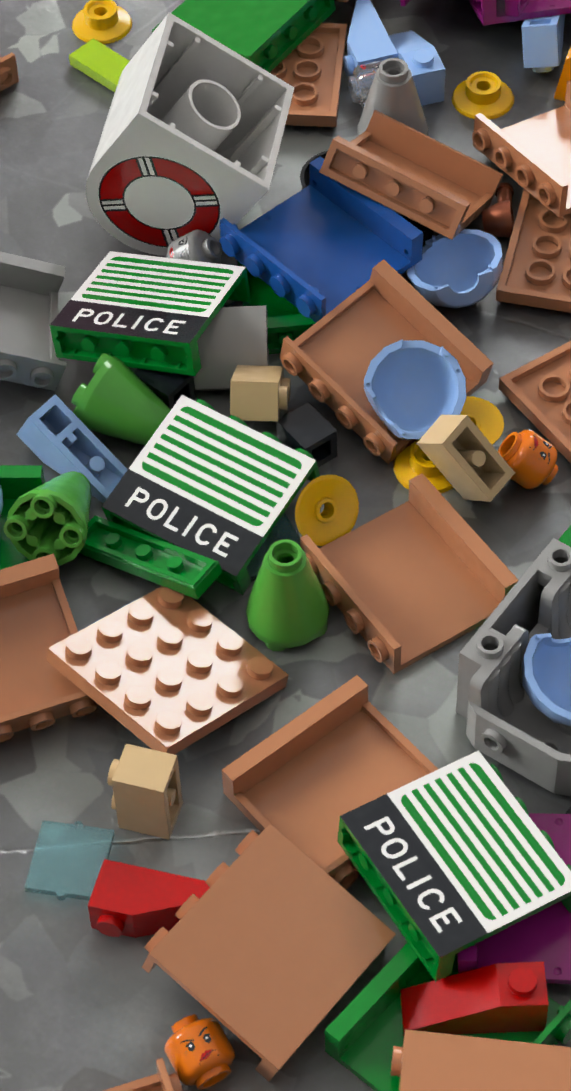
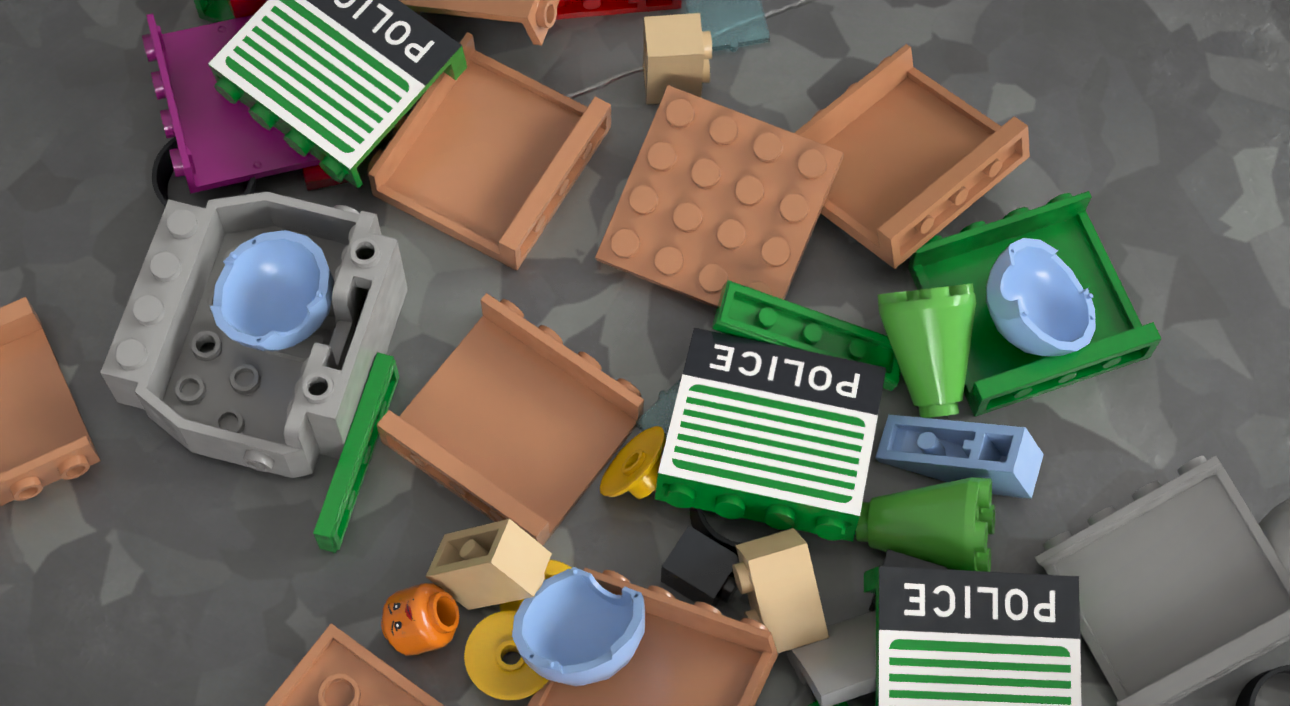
camera: 155 degrees right, 15 degrees up
bright green cone [246,539,329,651] -> none

